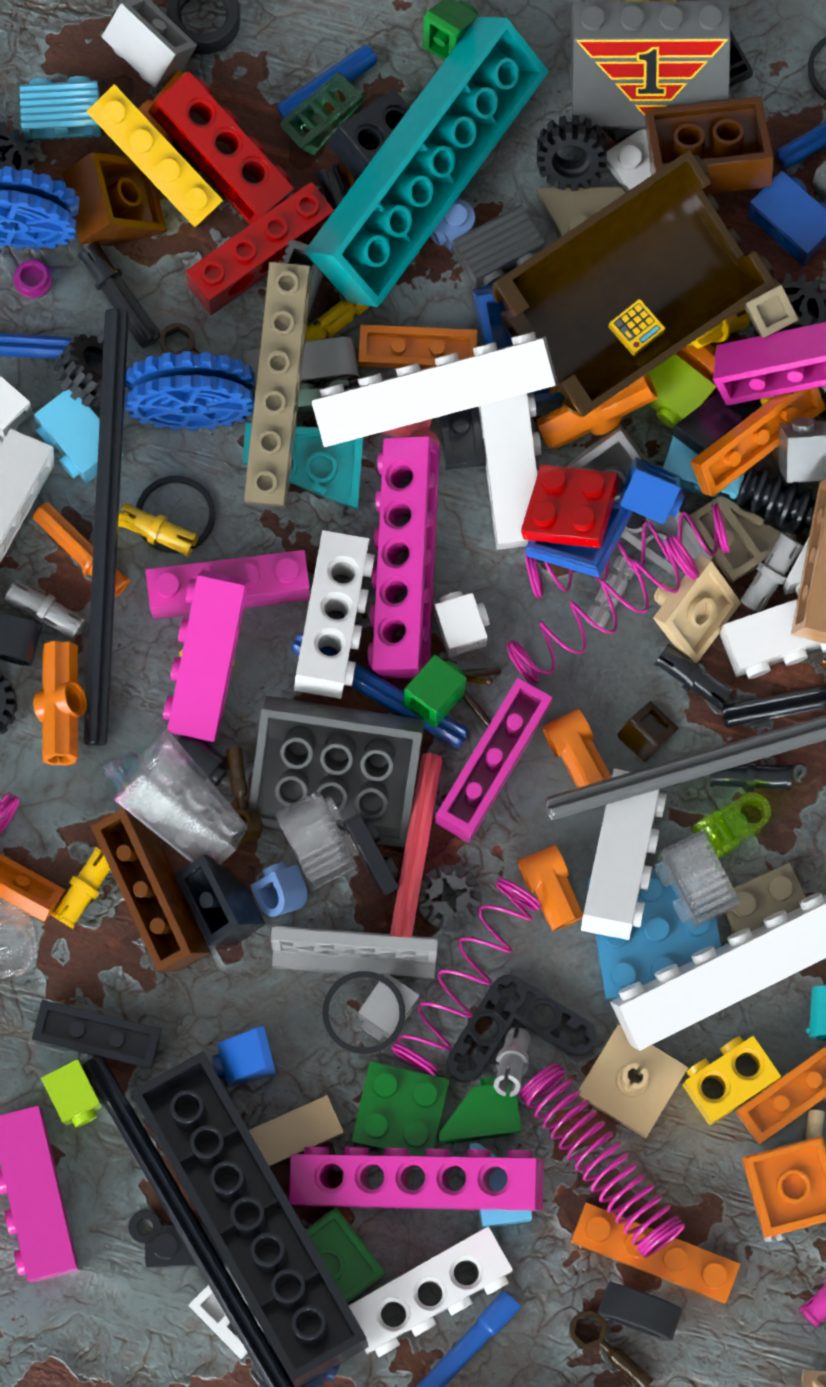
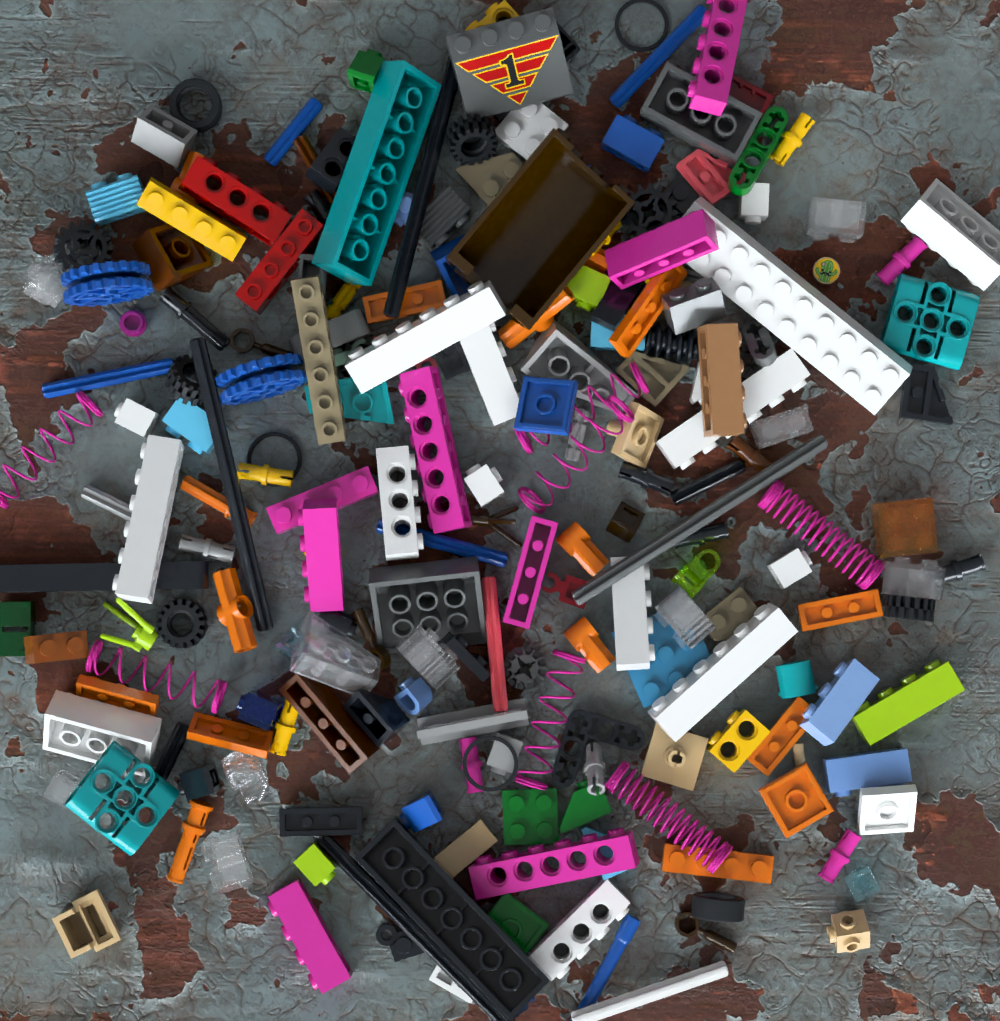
camera: 15 degrees left, 10 degrees up
clear green slope [279,72,365,155] -> none
green brick [403,655,466,729] -> none
red plate [521,464,620,549] -> none
yellow tile [608,299,665,356] -> none
brick [619,457,685,525] -> none
reddish brown slope [645,96,773,194] -> none
light grey pin [740,533,804,612] -> none
dark tan brick [744,278,799,338] -> none
none -> clear blue brick [236,690,284,731]
none -> black axle [383,55,458,318]
none -> dark pink pin [459,737,483,794]
none -> dark red plate [542,572,587,609]

